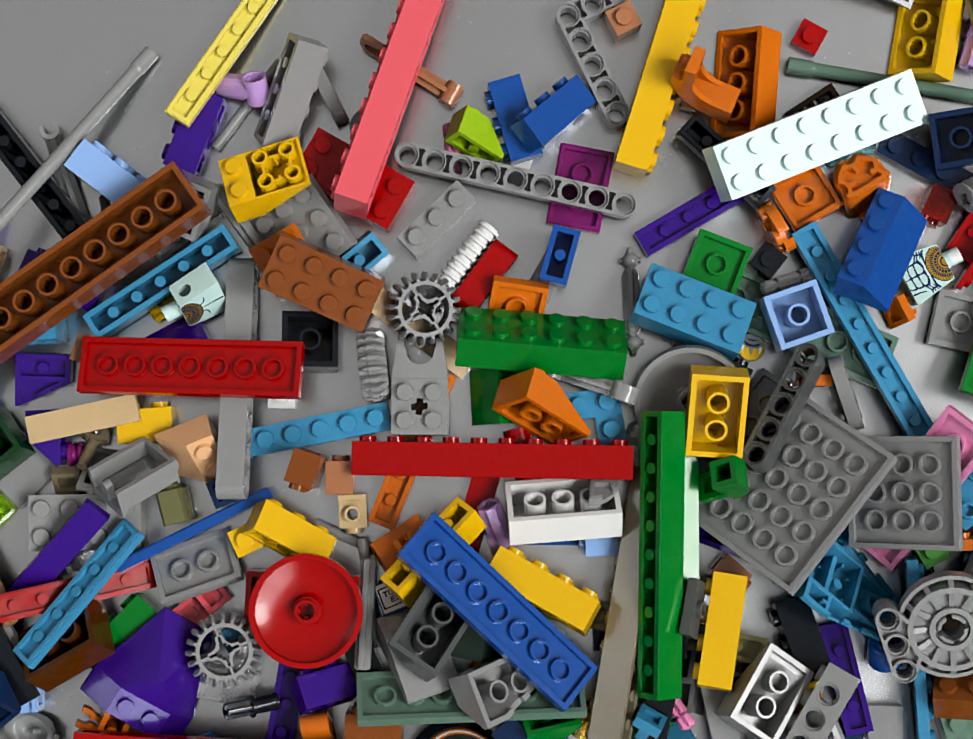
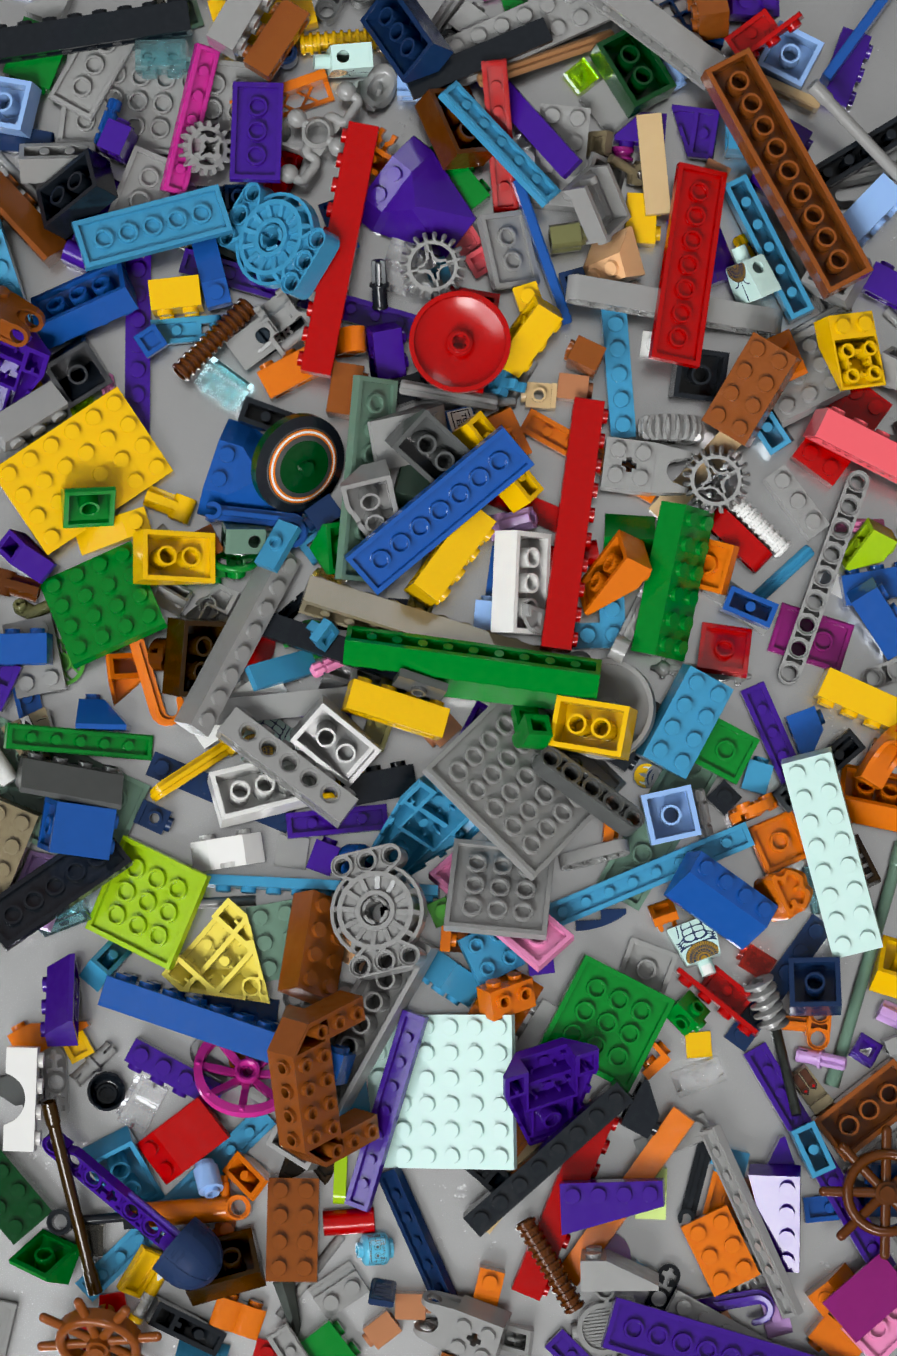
camera: 105 degrees right, 0 degrees up
none -> dark purple brick [306,836,341,876]
none -> dark azure plate [484,370,527,397]
none -> dark blue slope [575,908,626,931]
none -> red plate [696,622,752,678]
none -> dark azure brick [739,756,774,795]
none -> dark azure axle [753,545,815,599]
none -> blue slope [784,706,825,755]

